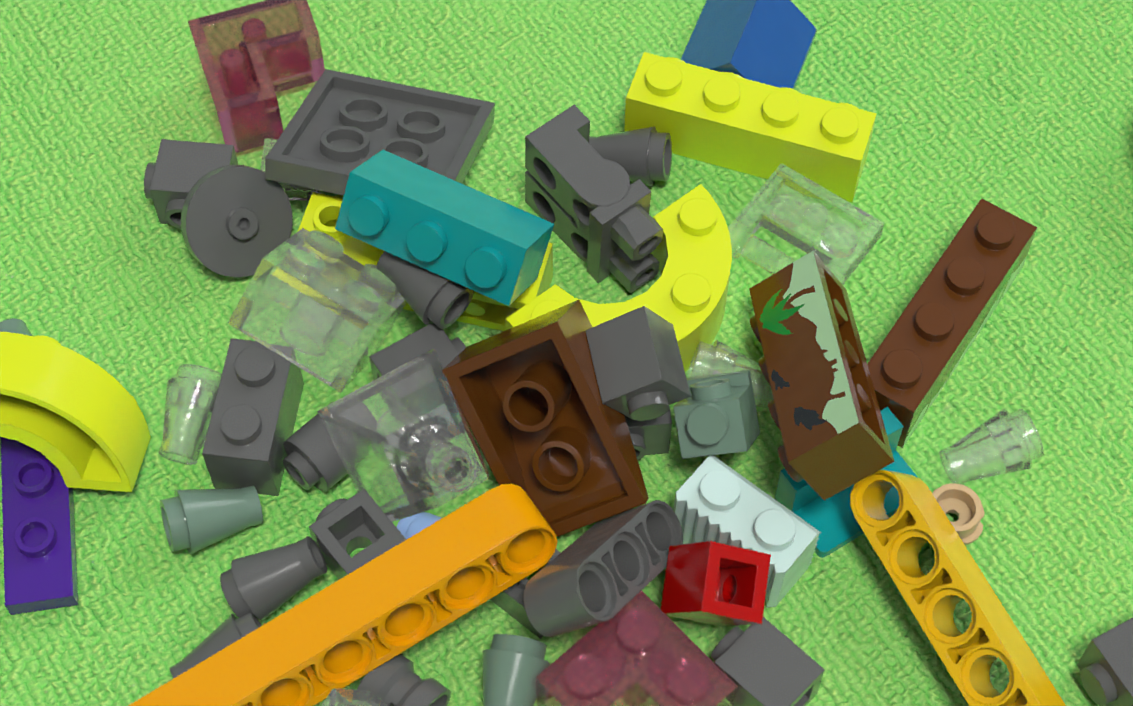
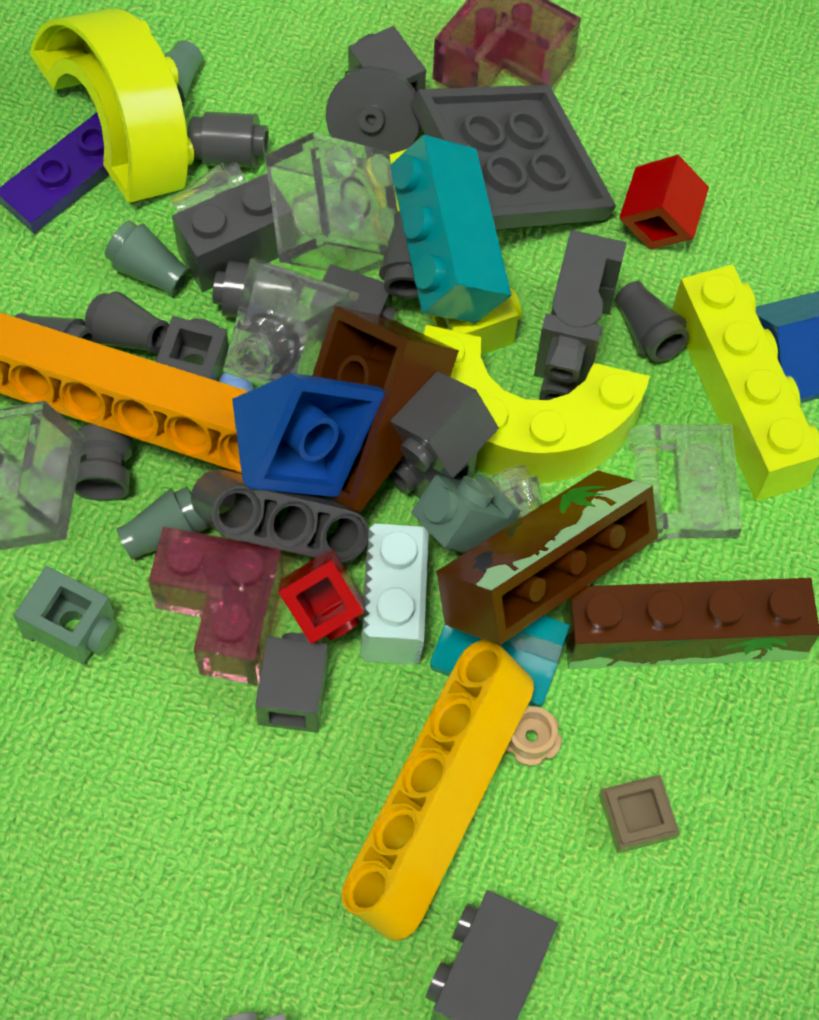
camera: 50 degrees right, 5 degrees up
clear cone [939,409,1044,484] -> none
none -> dark grey brick [188,112,269,168]
none -> blue slope [232,373,386,497]
none -> dark tan tile [599,775,679,854]
none -> red brick [619,155,709,250]

